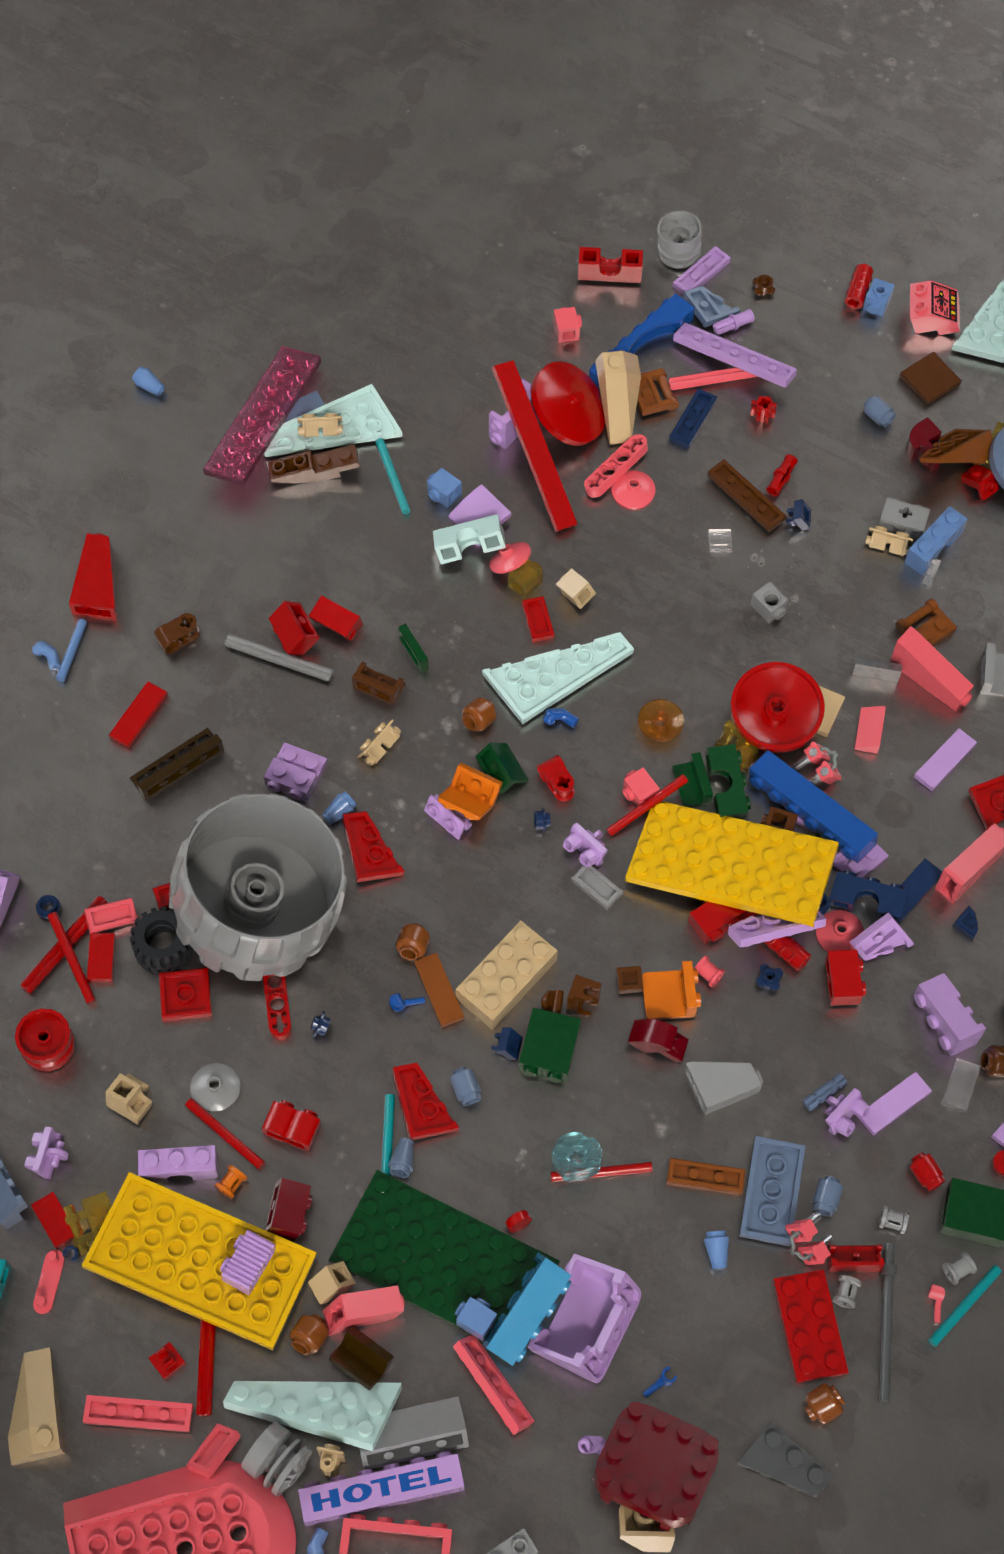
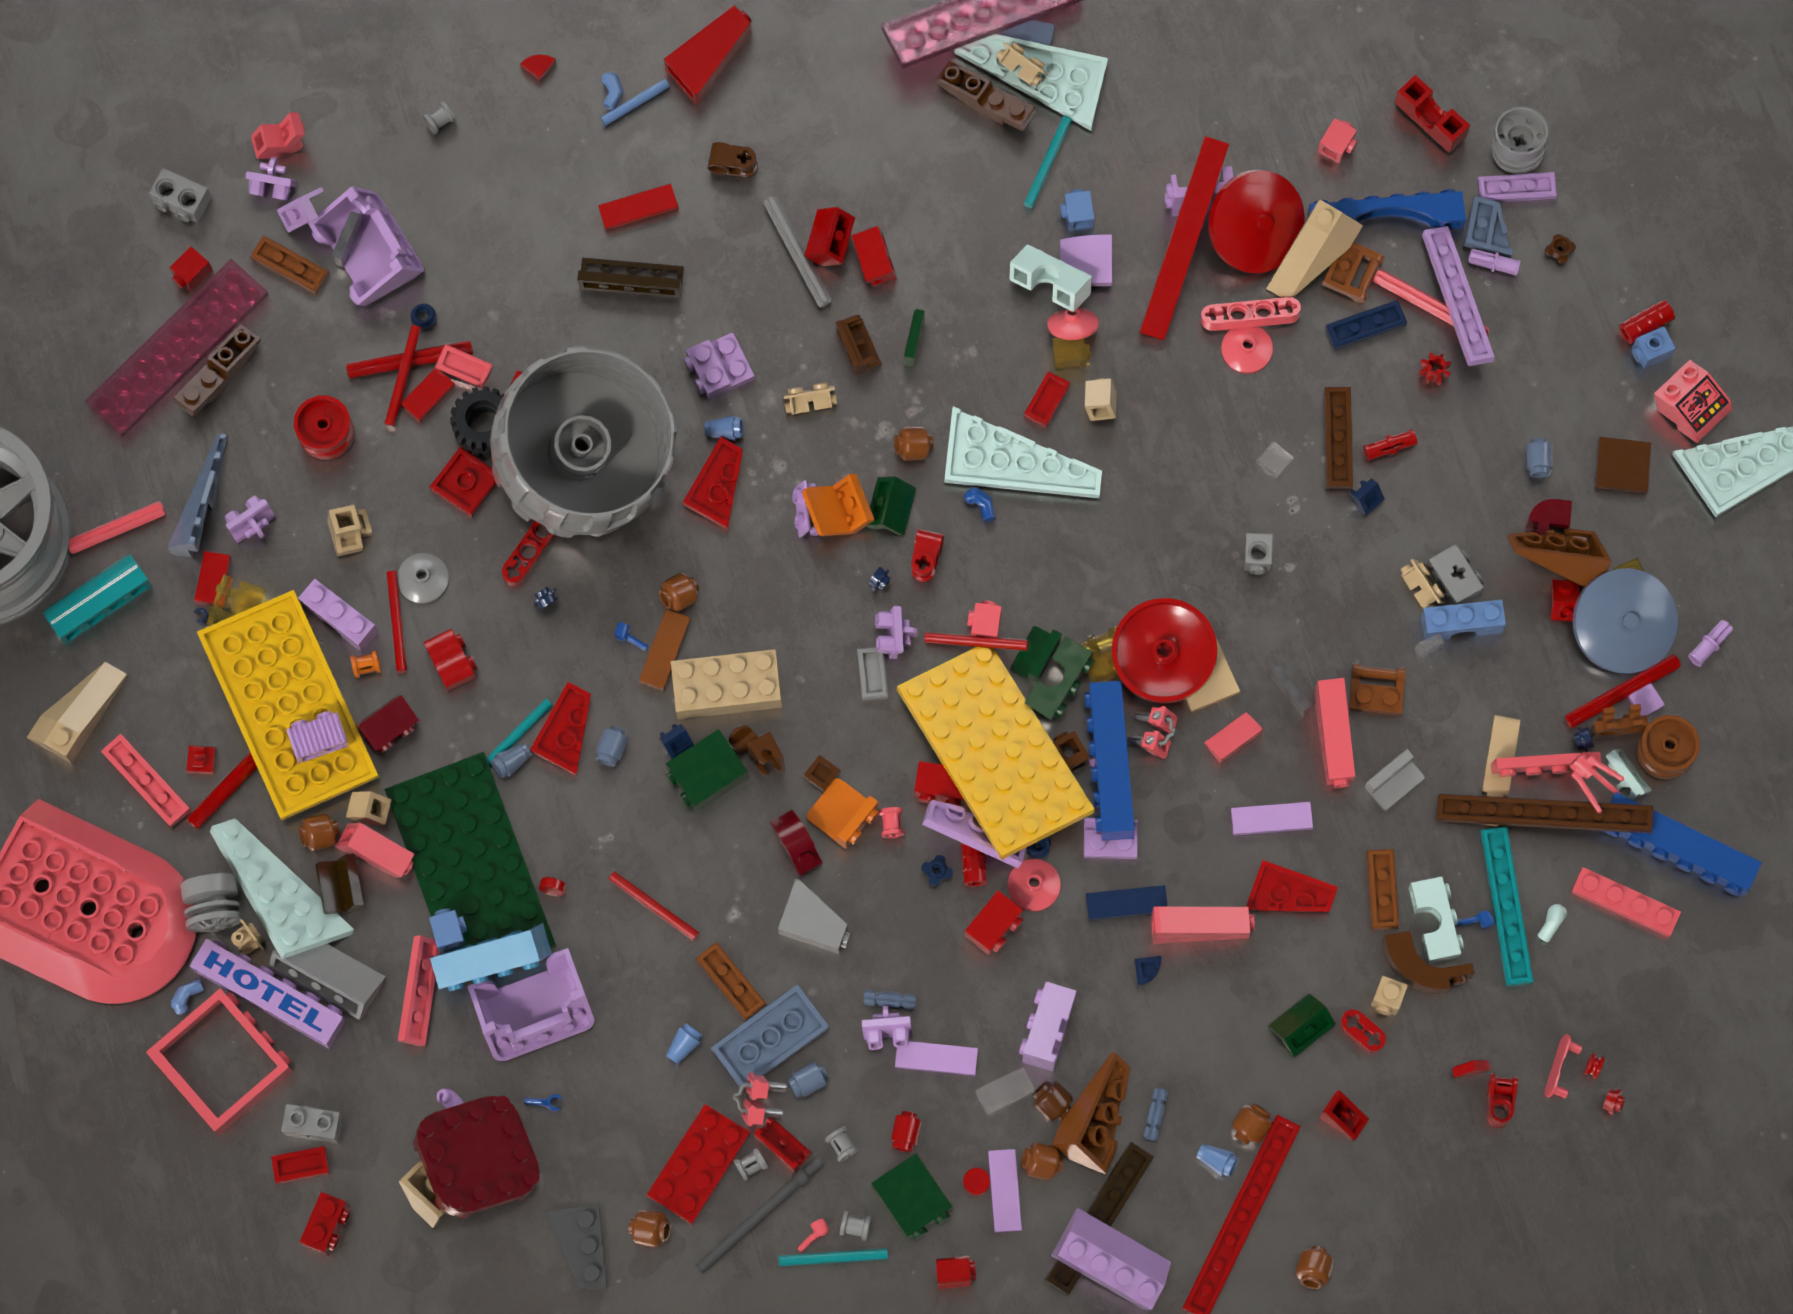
camera: 45 degrees right, 10 degrees up
coral piece [33,1250,65,1314] -> none
coral tile [186,1423,241,1479] -> none
clear light blue plate [551,1132,602,1182] -> none
clear orange dish [638,699,684,742] -> none
dark blue arch [829,871,908,924] -> none
lavender wing [850,912,914,961] -> none

